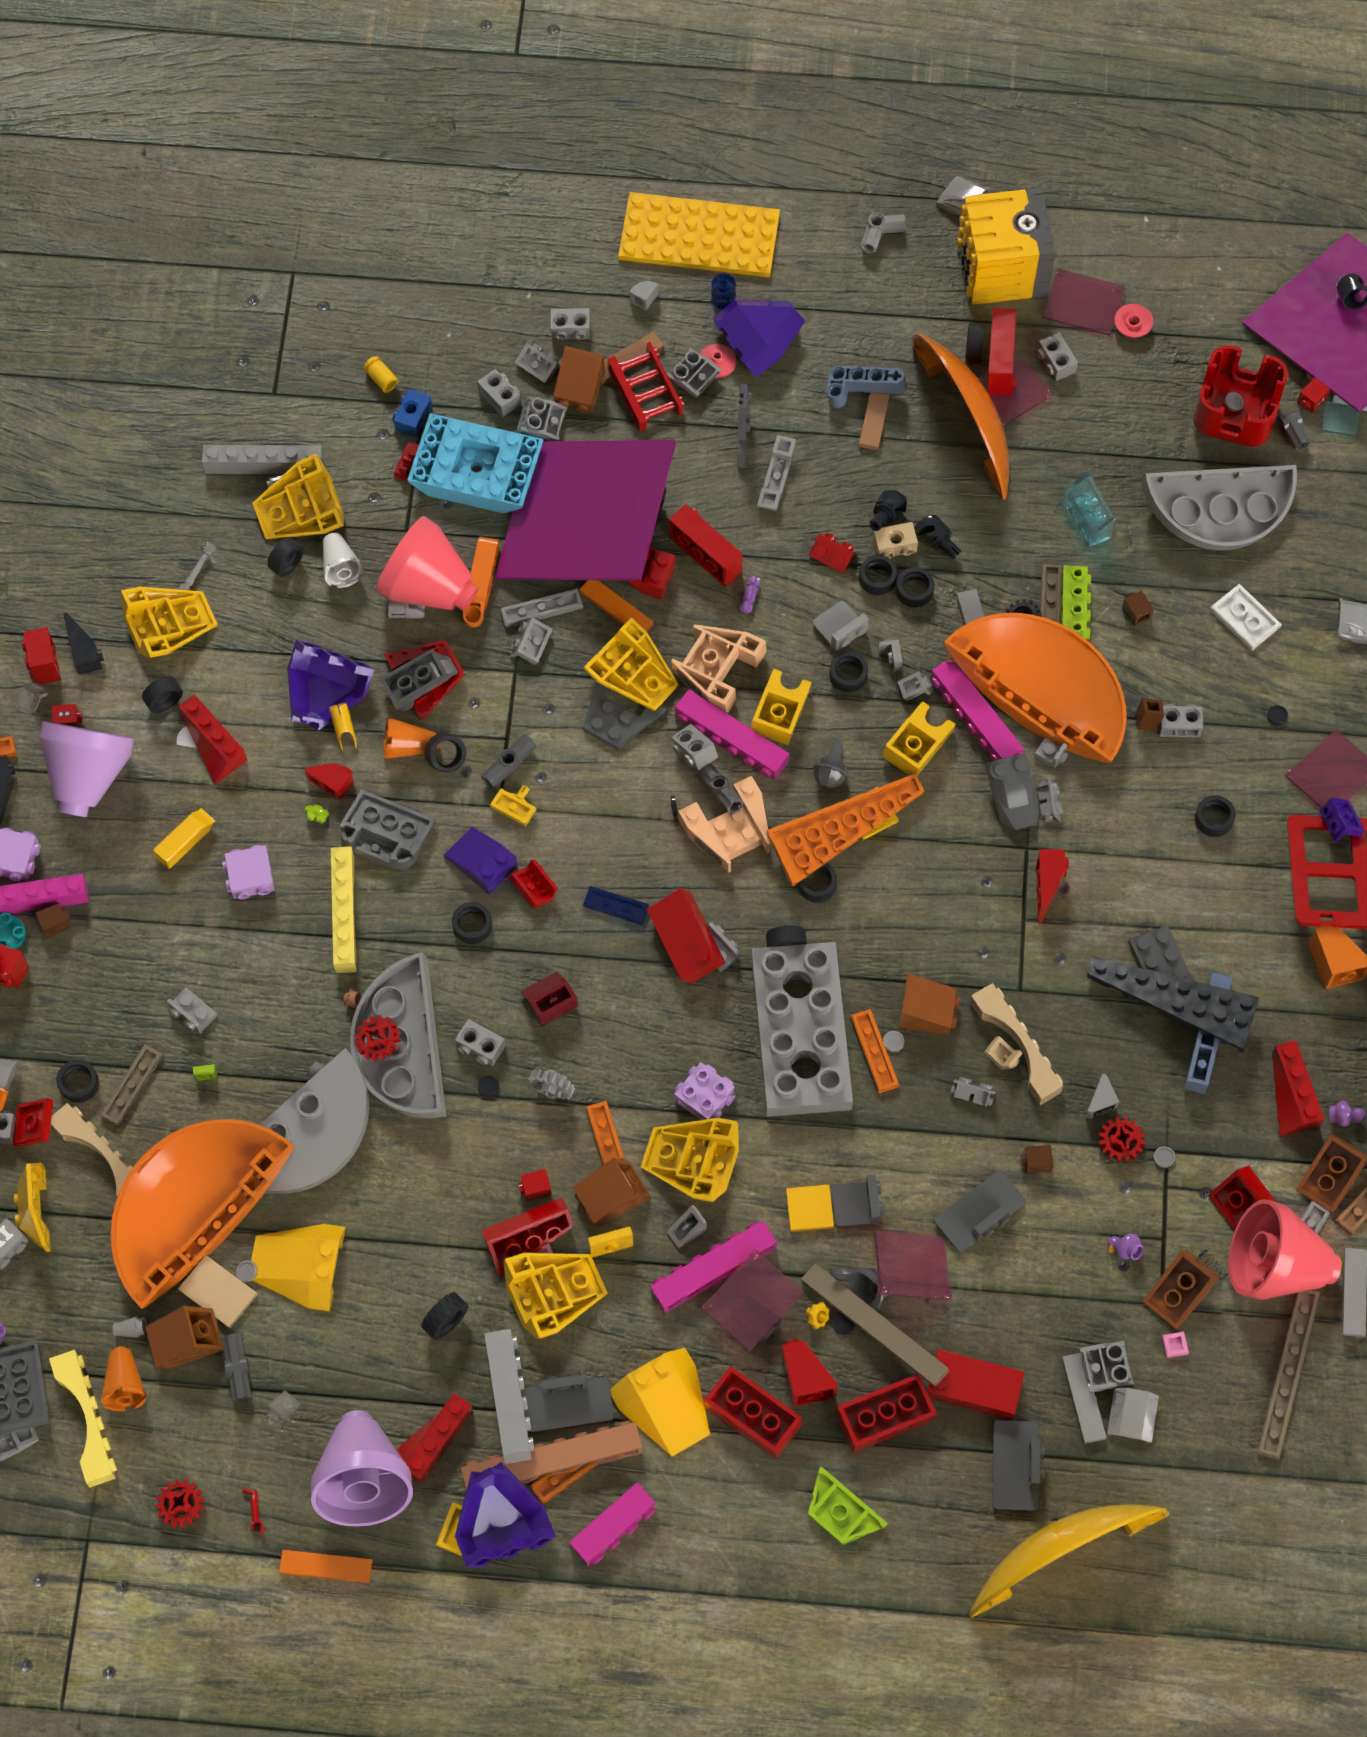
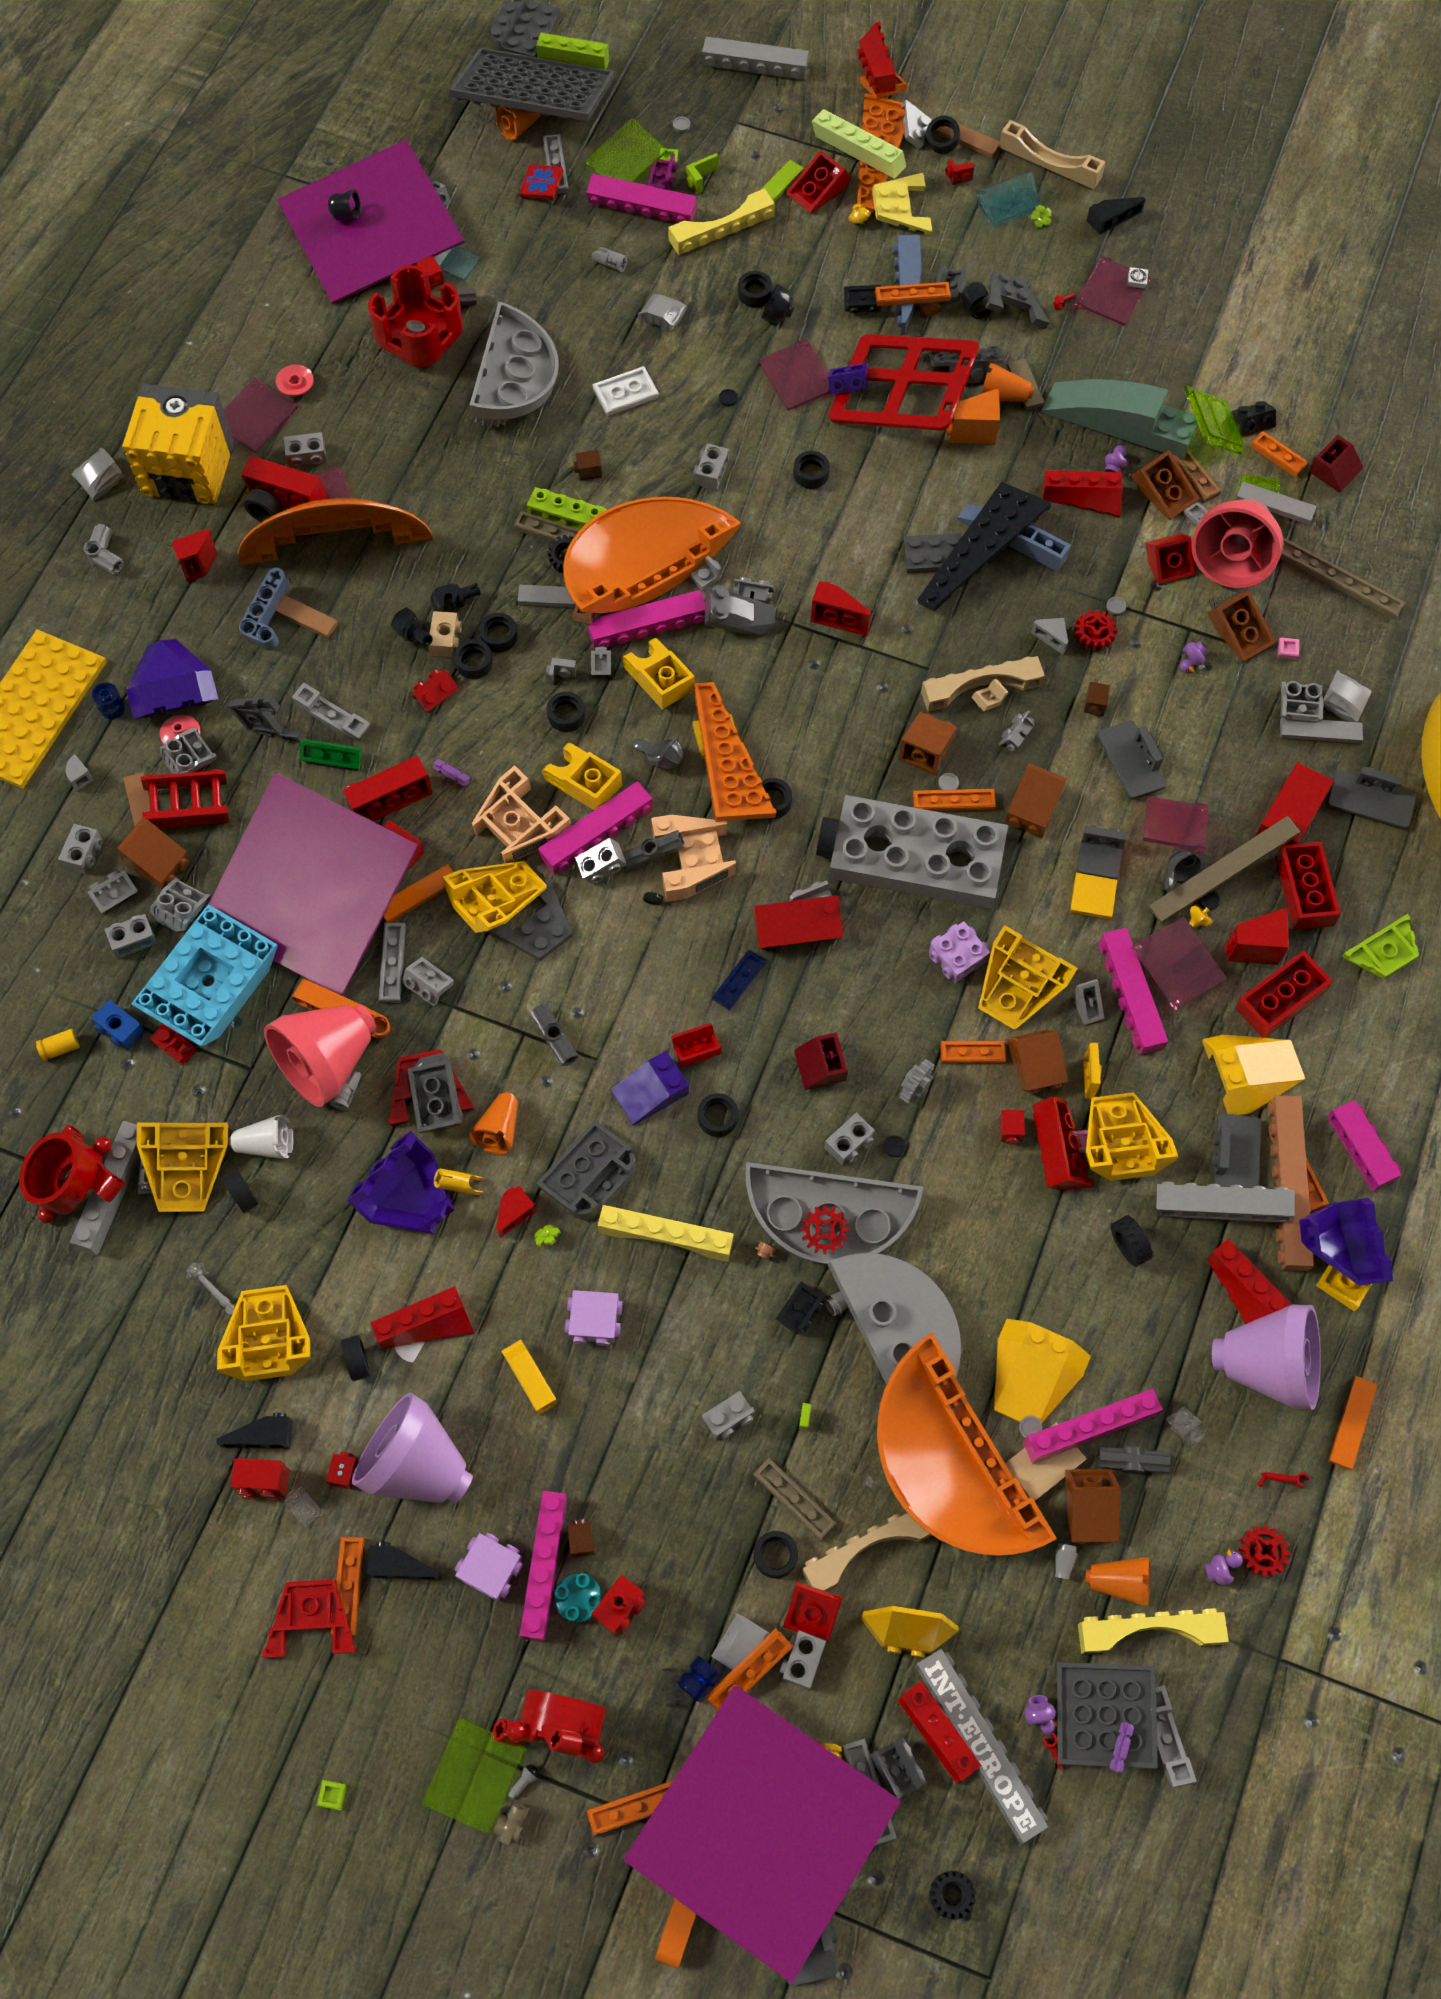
camera: 75 degrees left, 0 degrees up
black tyre [425,733,466,773] -> none
yellow plate [490,785,536,827] -> none
light grey bracket [813,601,869,651] -> none
clear light blue slope [1062,471,1115,547] -> none
reddish brown brick [1135,698,1165,732] -> none
none -> red piece [19,1124,125,1224]
none -> red slope [171,528,218,583]
none -> green plate [299,739,362,769]
none -> black bracket [775,1281,825,1335]
none -> dark orange slope [1005,763,1067,837]
none -> dark pink brick [1023,1389,1163,1464]
none -> medium lavender animal [1205,1549,1243,1586]

